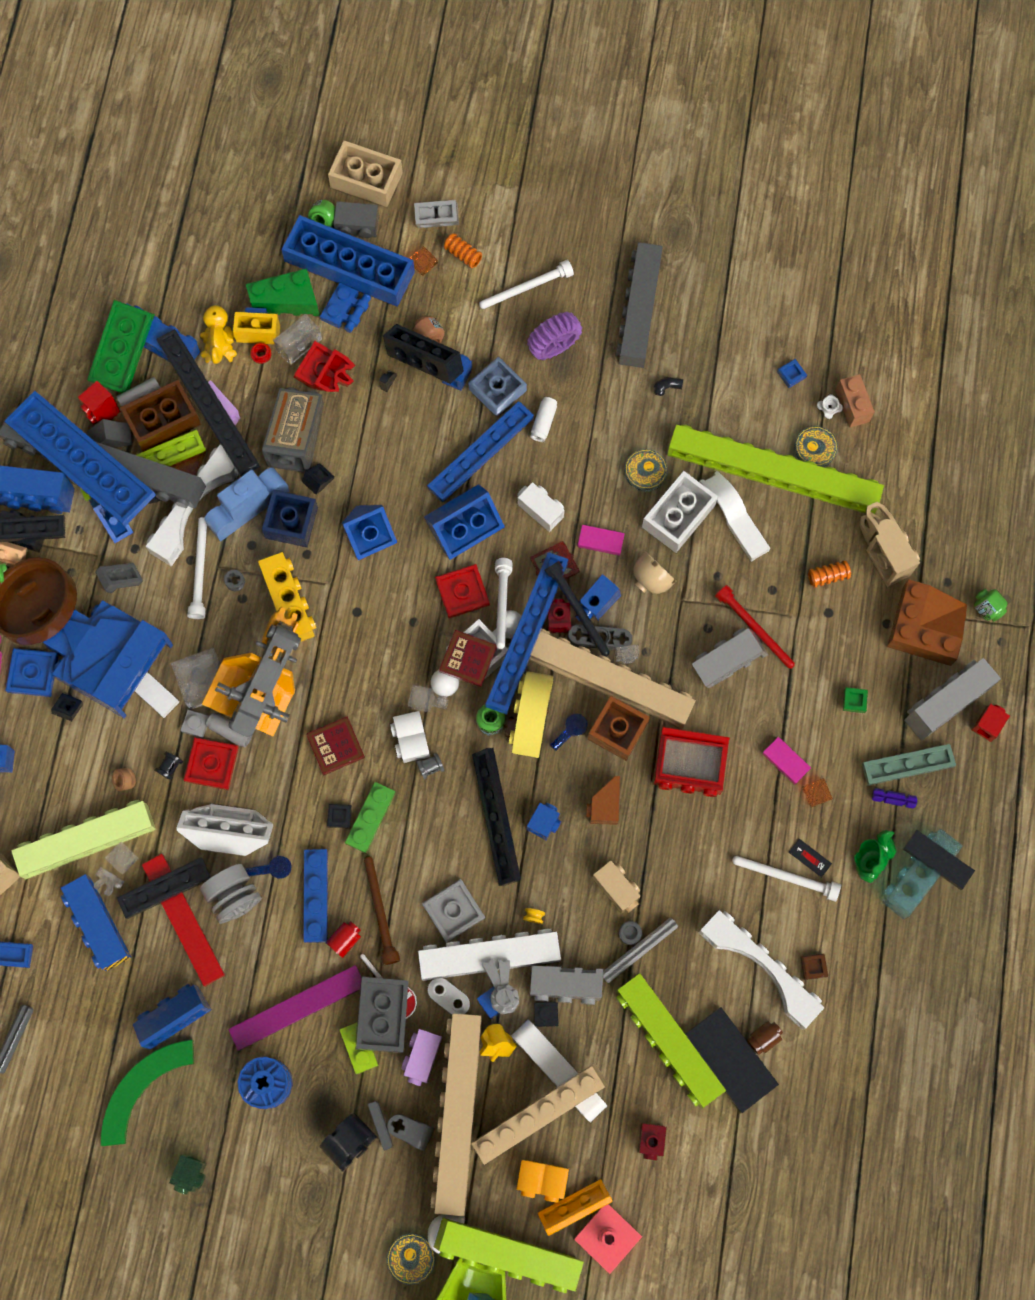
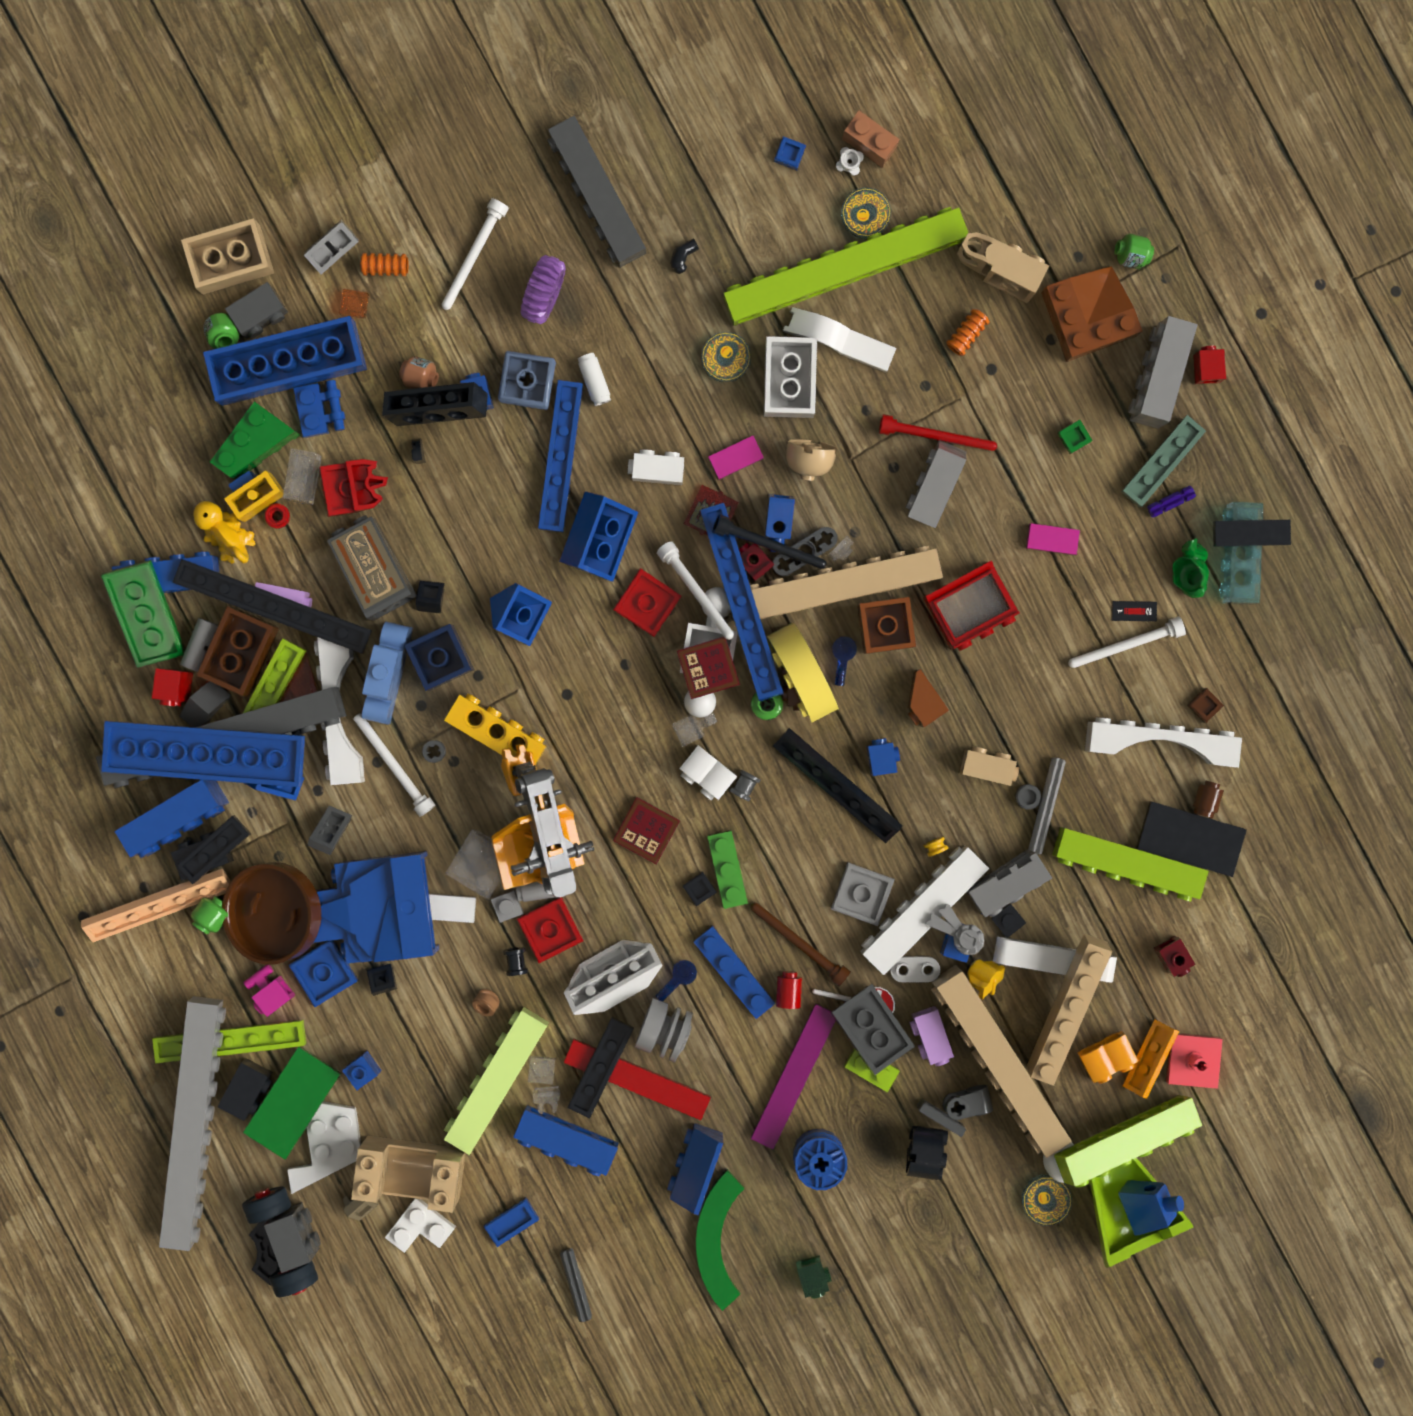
camera: 35 degrees left, 15 degrees up
clear orange tile [802,778,833,808] -> none

